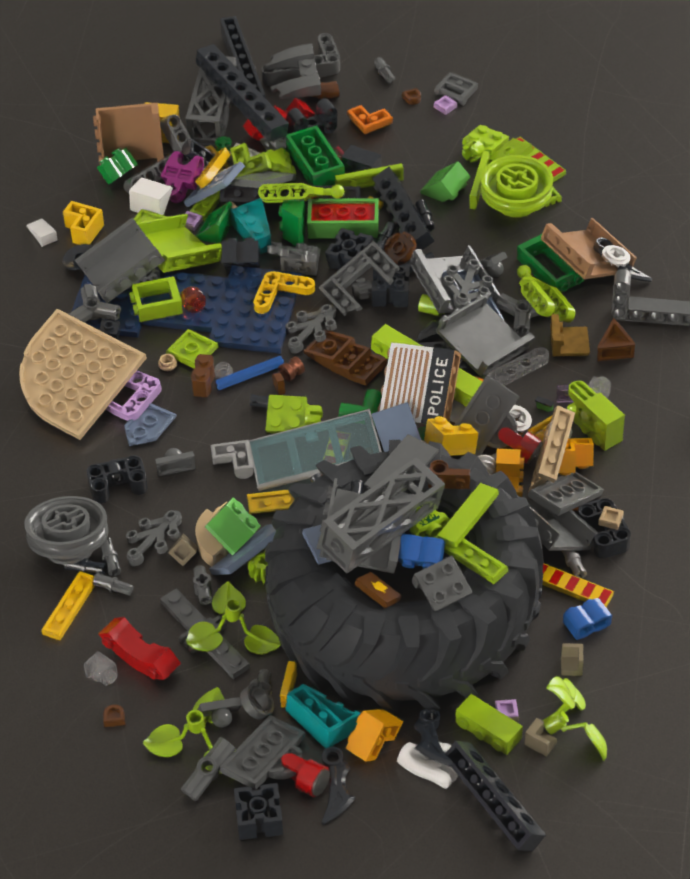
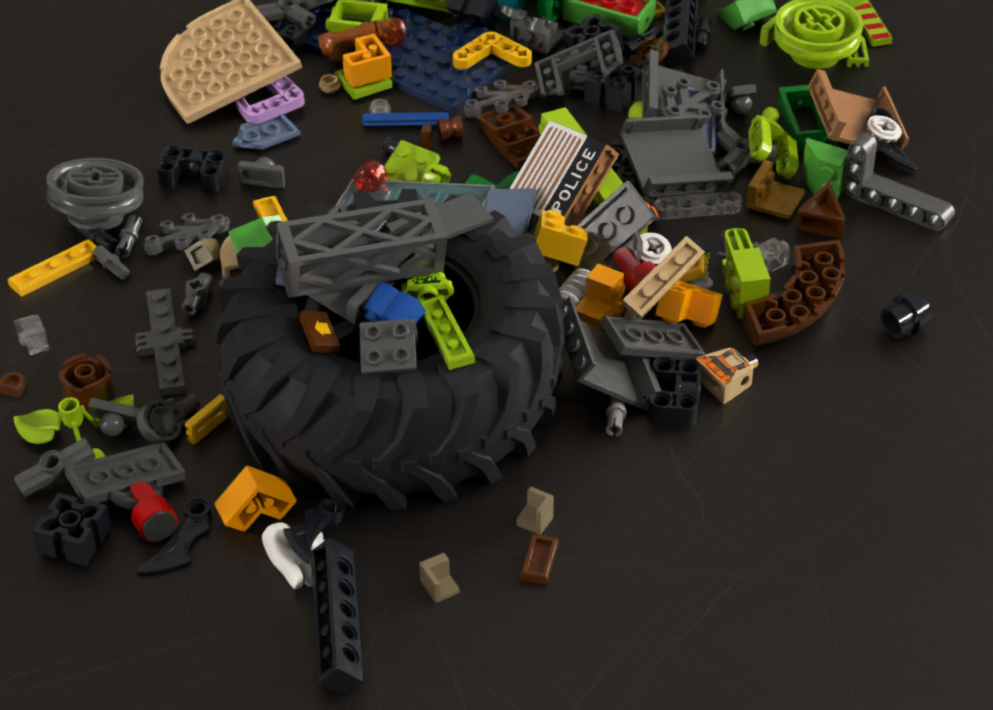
camera: 25 degrees right, 5 degrees down
red brick [98,617,181,680] -> none
lime plant [186,581,281,654] -> none
reddish brown brick [191,354,215,397] -> none
light grey brick [210,440,254,479] -> none
teal wedge [285,684,361,748] -> none
reddish brown plate [428,460,470,489] -> none
lime tile [437,483,499,548] -> none
lime brick [456,694,523,755] -> none
lavender tile [495,699,519,721] -> none
yellow tile [542,563,614,607] -> none
lime plant [543,676,607,761] -> none
blue brick [563,598,612,640] -> none
tan tile [599,506,624,530] -> none
none -> reddish brown brick [59,354,114,413]
none -> yellow tile [253,196,288,222]
none -> dark orange piece [318,20,395,64]
none -> light orange brick [343,33,392,88]
none -> clear red head [354,160,387,194]
none -> reddish brown tile [520,534,559,585]
none -> tan torso [696,348,758,404]
none -> reddish brown brick [743,240,845,346]
none -> bright green slope [801,138,848,198]

